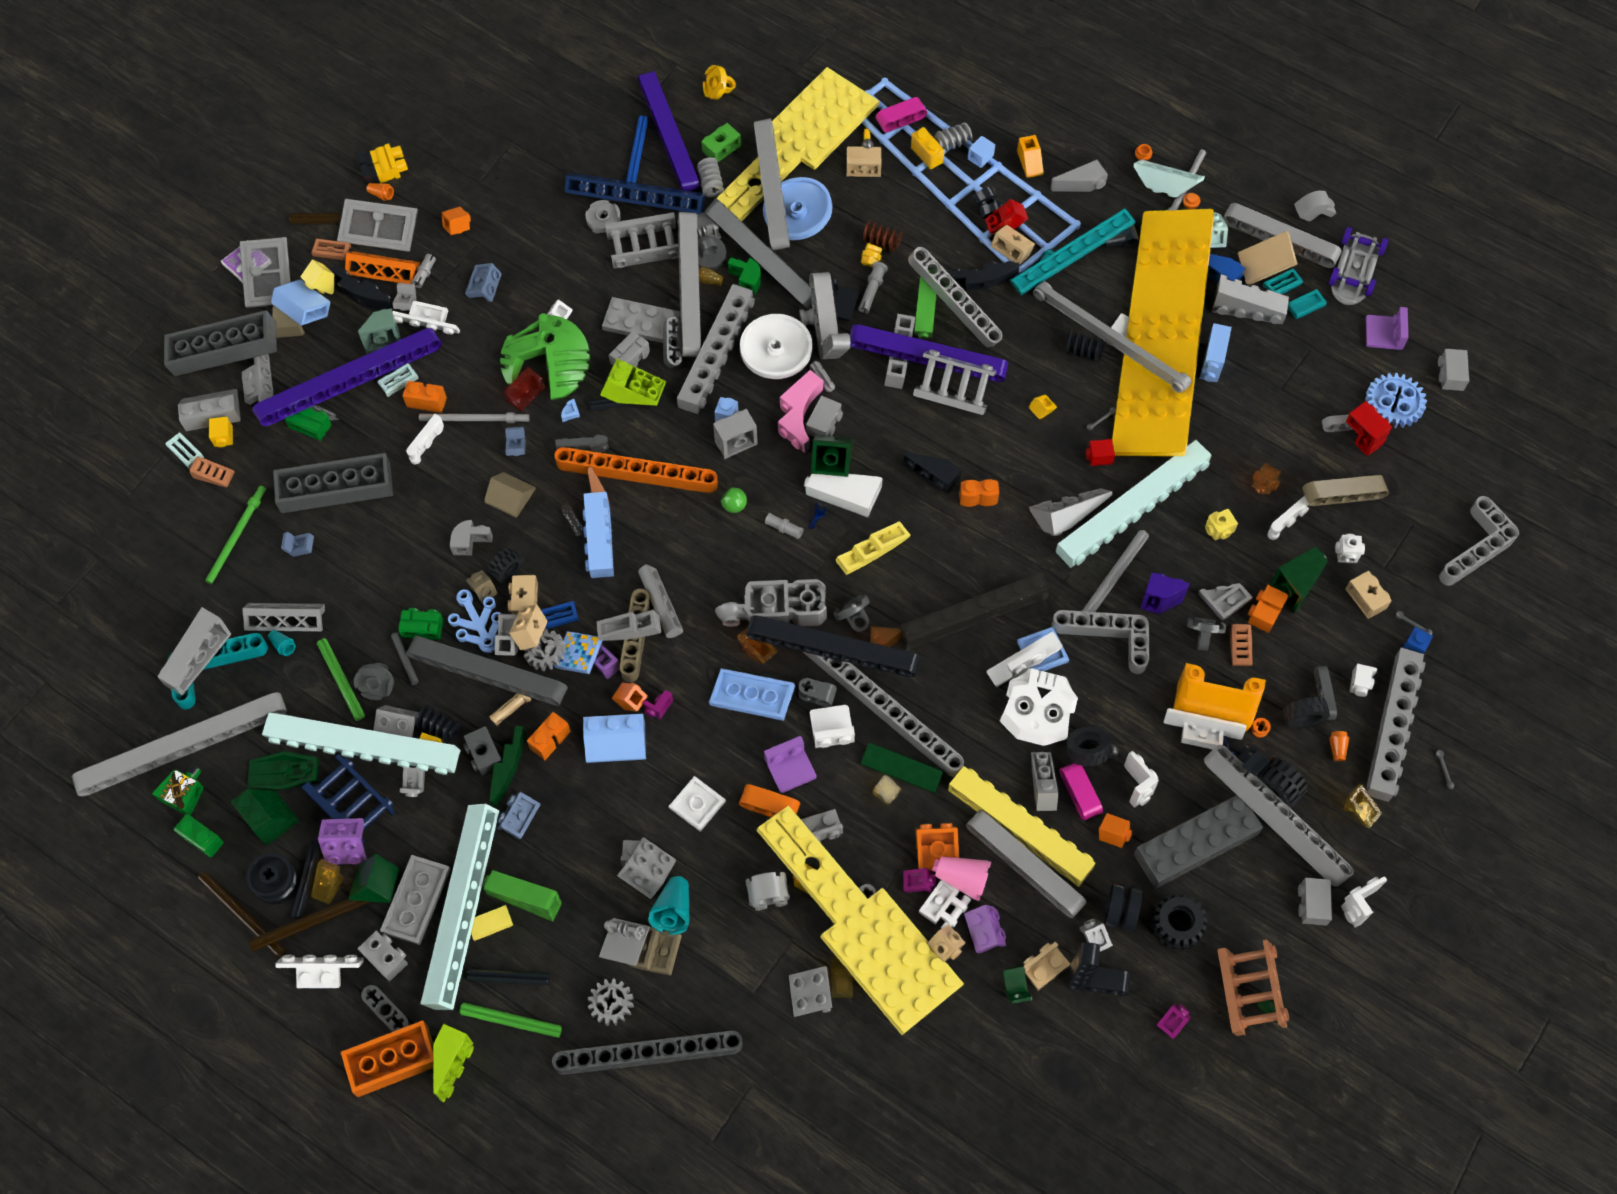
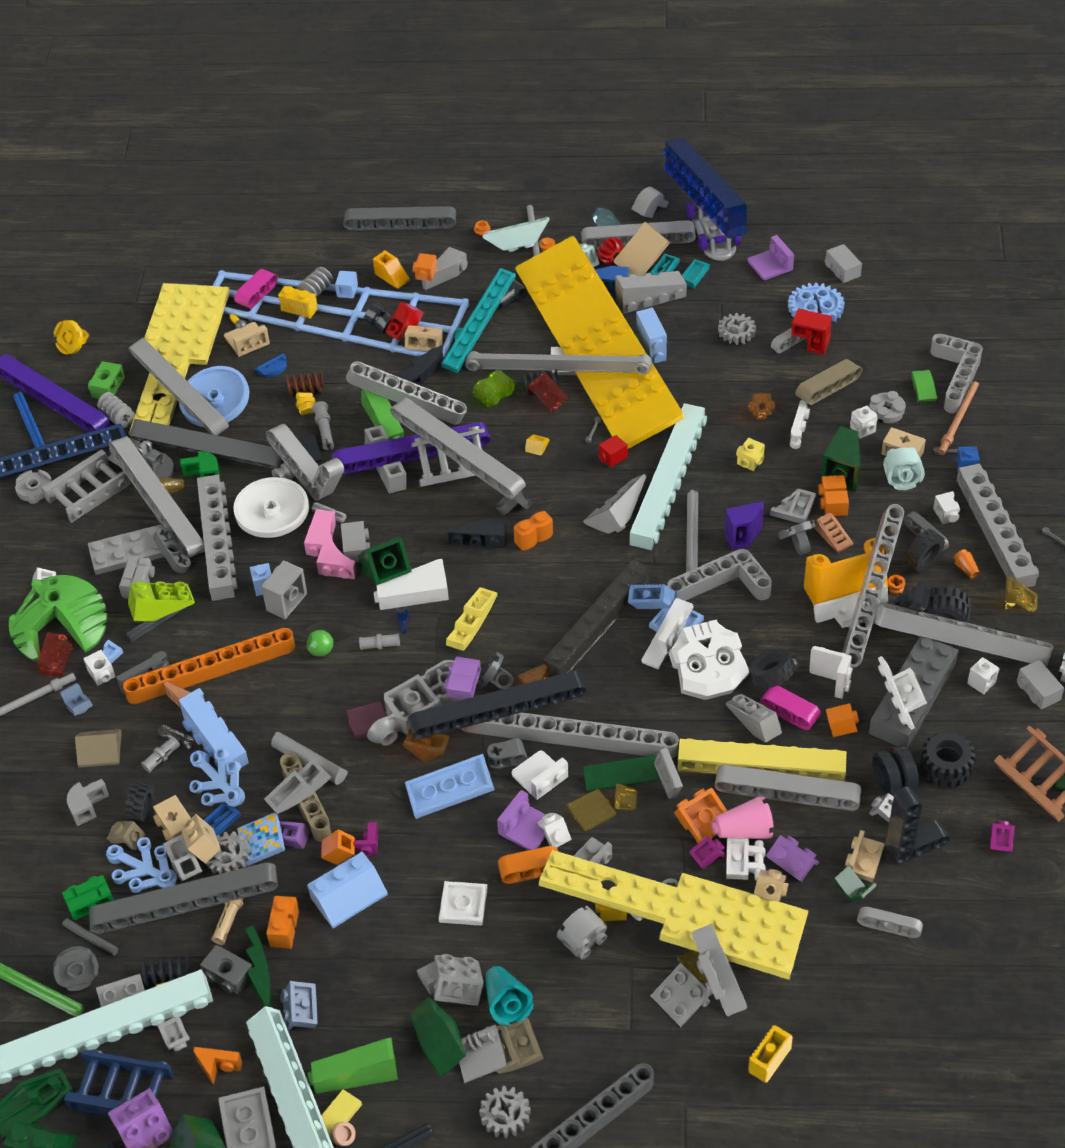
camera: 30 degrees left, 15 degrees down
none -> white brick [83,650,115,686]
none -> light grey pin [141,736,180,773]
none -> light blue plant [190,748,245,807]
none -> orange slope [194,1047,242,1084]
none -> blue tile [255,353,287,377]
none -> tile [331,1122,355,1146]
none -> dark grey beam [343,206,456,230]
none -> clear pink piece [346,701,387,738]
none -> light grey beam [390,397,526,499]
none -> dark green piece [410,997,466,1077]
none -> orange brick [413,253,437,282]
none -> medium lavender brick [444,657,481,700]
none -> clear neon green brick [473,370,514,407]
none -> dark grey tile [496,491,532,515]
none -> clear red hinge [528,372,568,413]
none -> white bracket [537,813,572,847]
none -> clear yellow piece [567,789,616,831]
none -> clear light blue slope [592,208,621,226]
none -> red gear [597,237,625,266]
none -> medium blue brick [628,584,675,609]
none -> light grey tile [654,748,683,800]
none -> clear blue brick [664,138,747,239]
none -> light grey bracket [692,924,747,1016]
none -> light grey gear [718,313,756,345]
none -> yellow brick [748,1025,793,1083]
none -> light grey beam [842,504,904,670]
none -> light grey beam [857,907,923,938]
none -> light grey plate [869,391,906,423]
none -> white bracket [878,656,927,730]
none -> light aqua brick [883,447,925,490]
none -> bright green slope [911,370,937,403]
none -> nougat bar [938,381,979,455]
none -> white brick [967,657,999,694]

